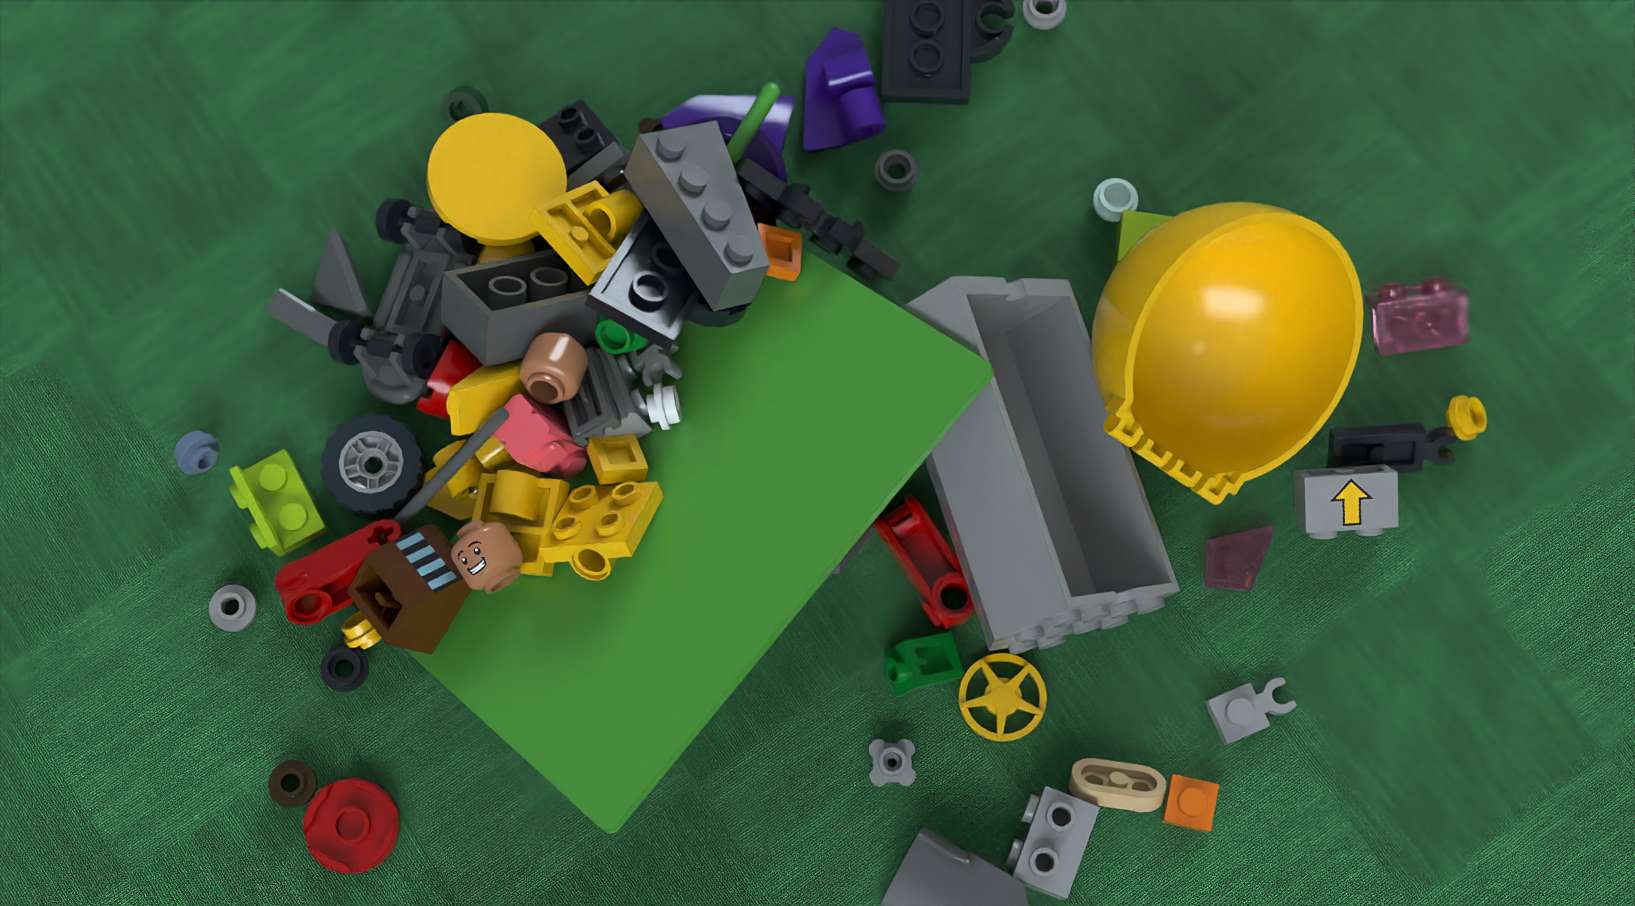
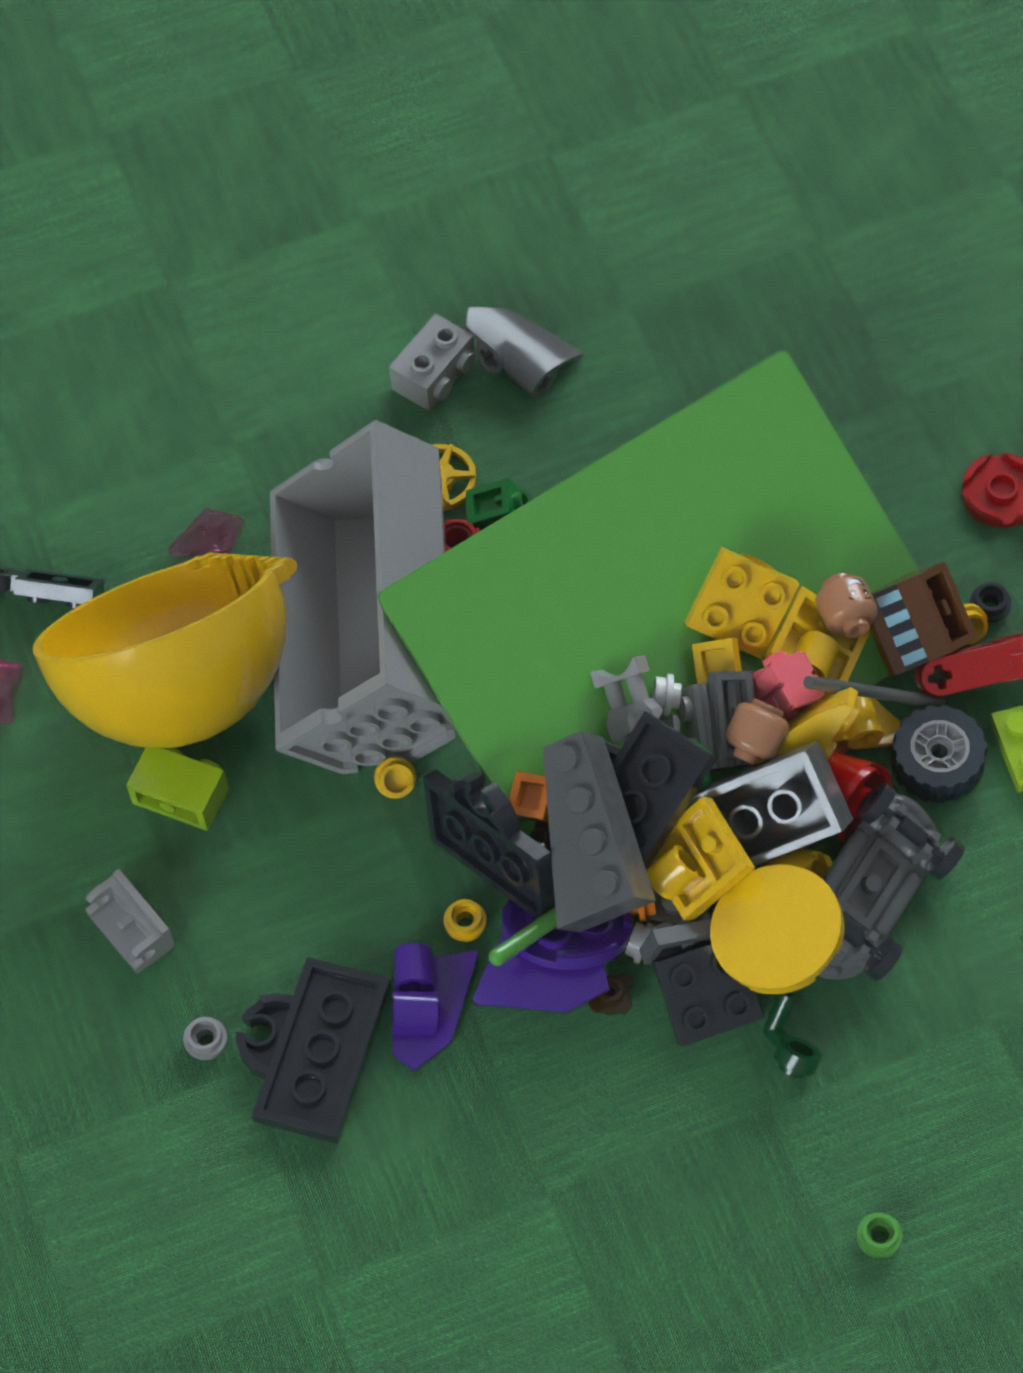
camera: 160 degrees left, 15 degrees down
dark grey bar [265,288,337,349] -> none
dark grey slope [310,228,374,325] -> none
light grey plate [868,739,916,787] -> none
dark grey plate [874,150,919,194] -> none
tan plate [1069,758,1166,812] -> none
light aqua plate [1093,178,1138,222] -> none
orange plate [1161,774,1219,833] -> none
light grey plate [1205,677,1296,746] -> none
light grey brick [1293,464,1399,539] -> none
none -> light grey hinge [85,869,175,974]
none -> yellow plate [443,899,487,942]
none -> light grey piece [590,655,663,744]

